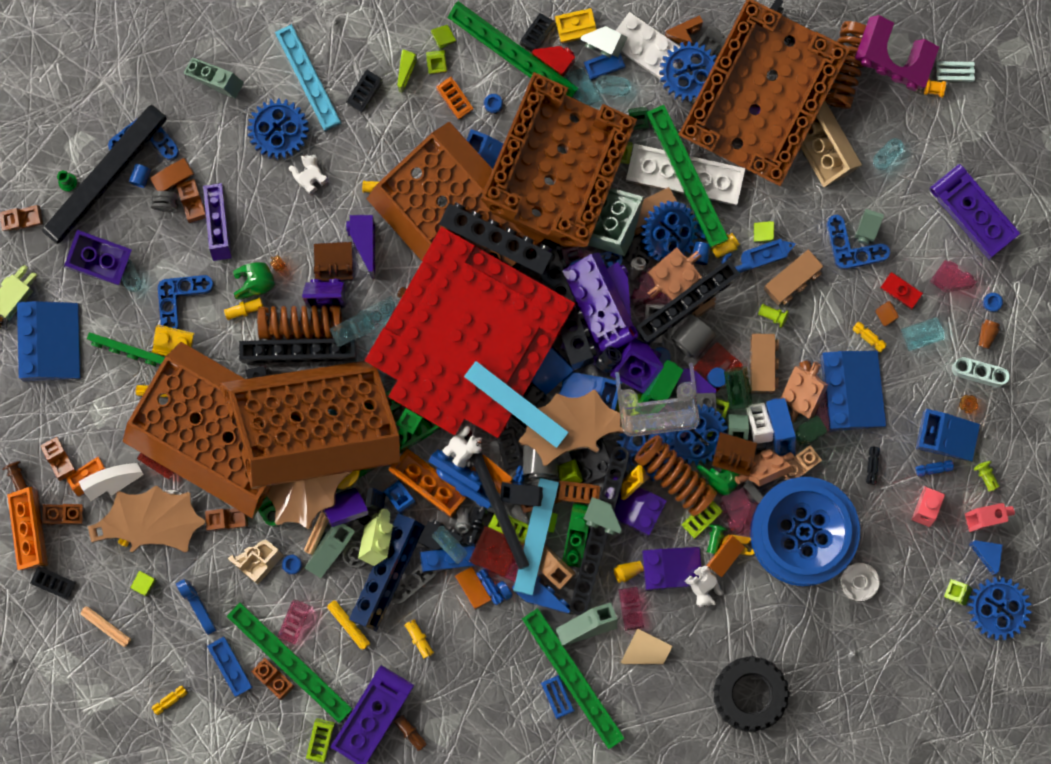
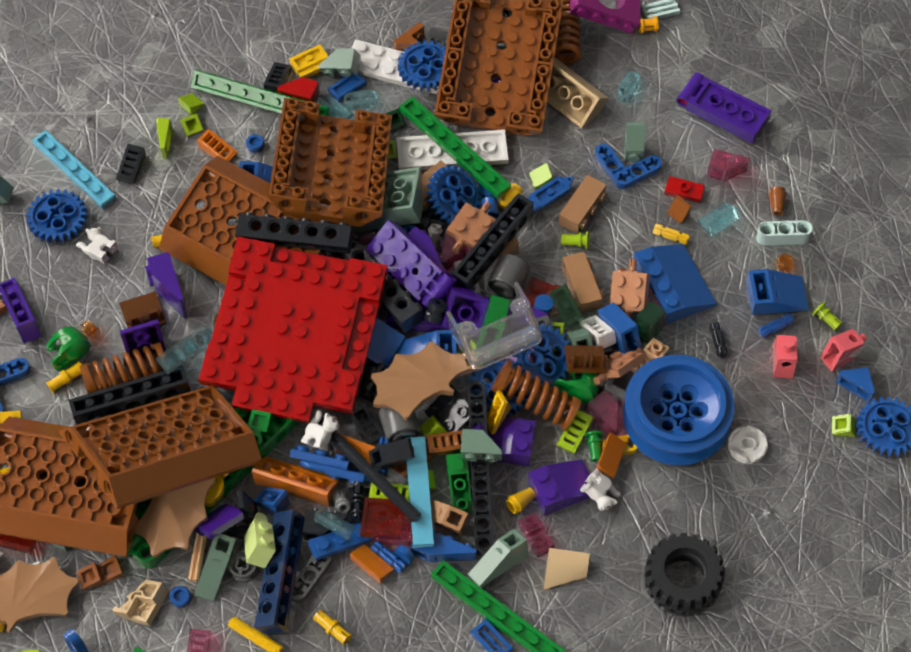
camera: 20 degrees left, 20 degrees down
medium azure tile [464,361,569,448] -> none
blue tile [983,293,1003,312] -> none

